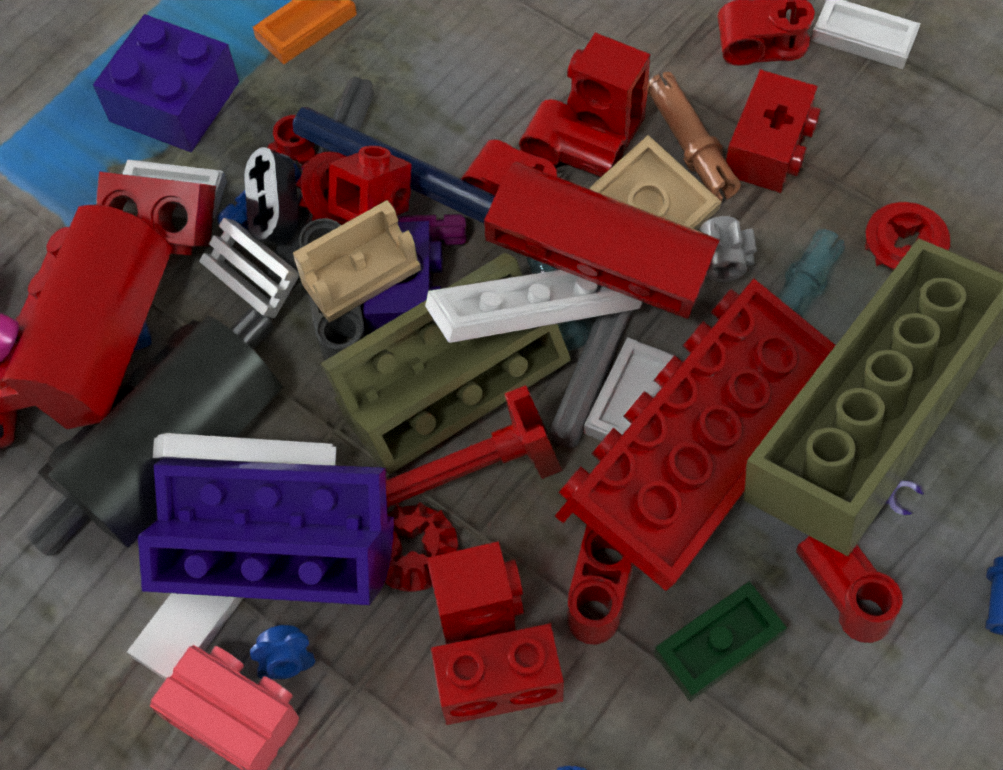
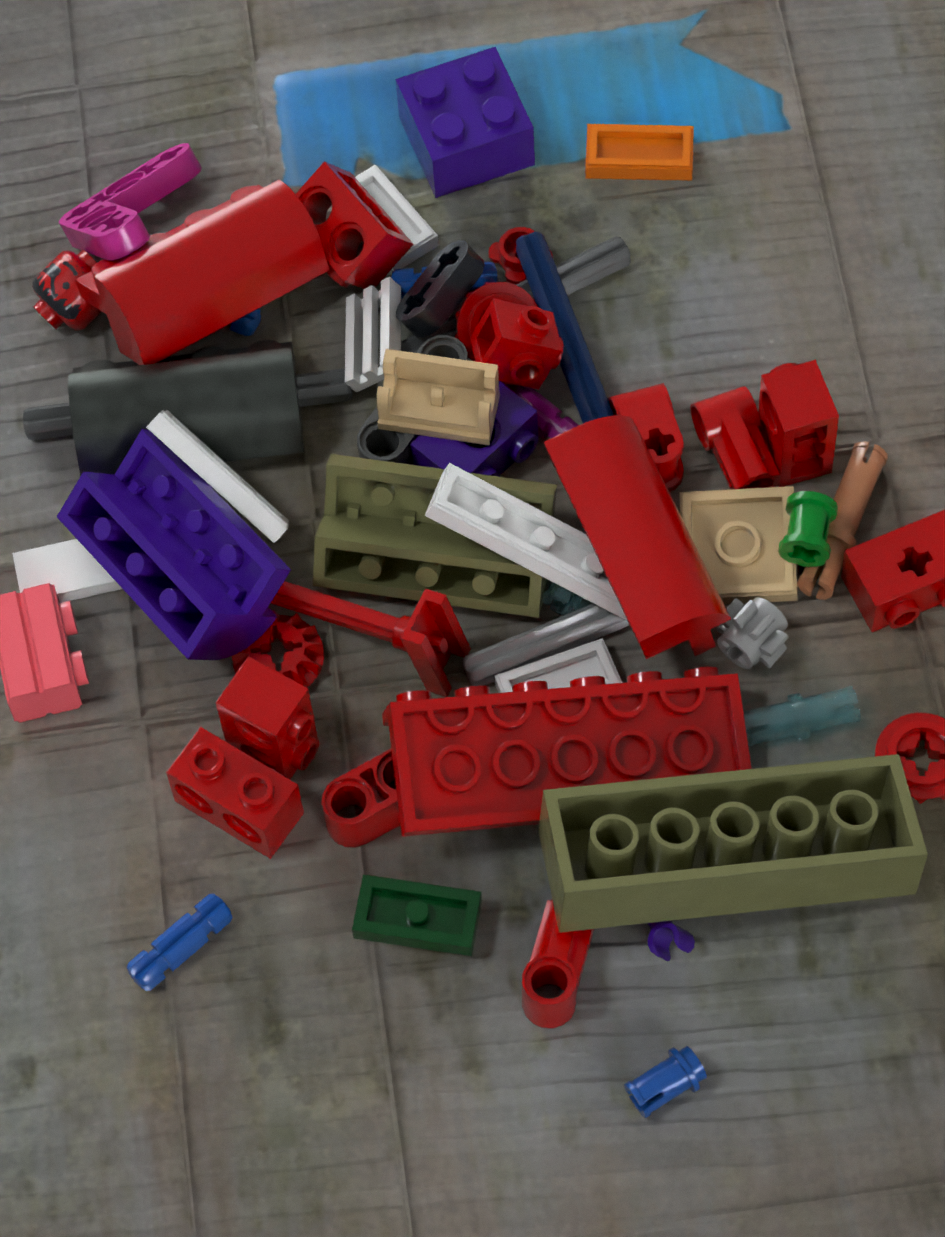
camera: 45 degrees right, 0 degrees up
blue plate [250,625,315,679] -> none
none -> green bush [778,491,838,567]

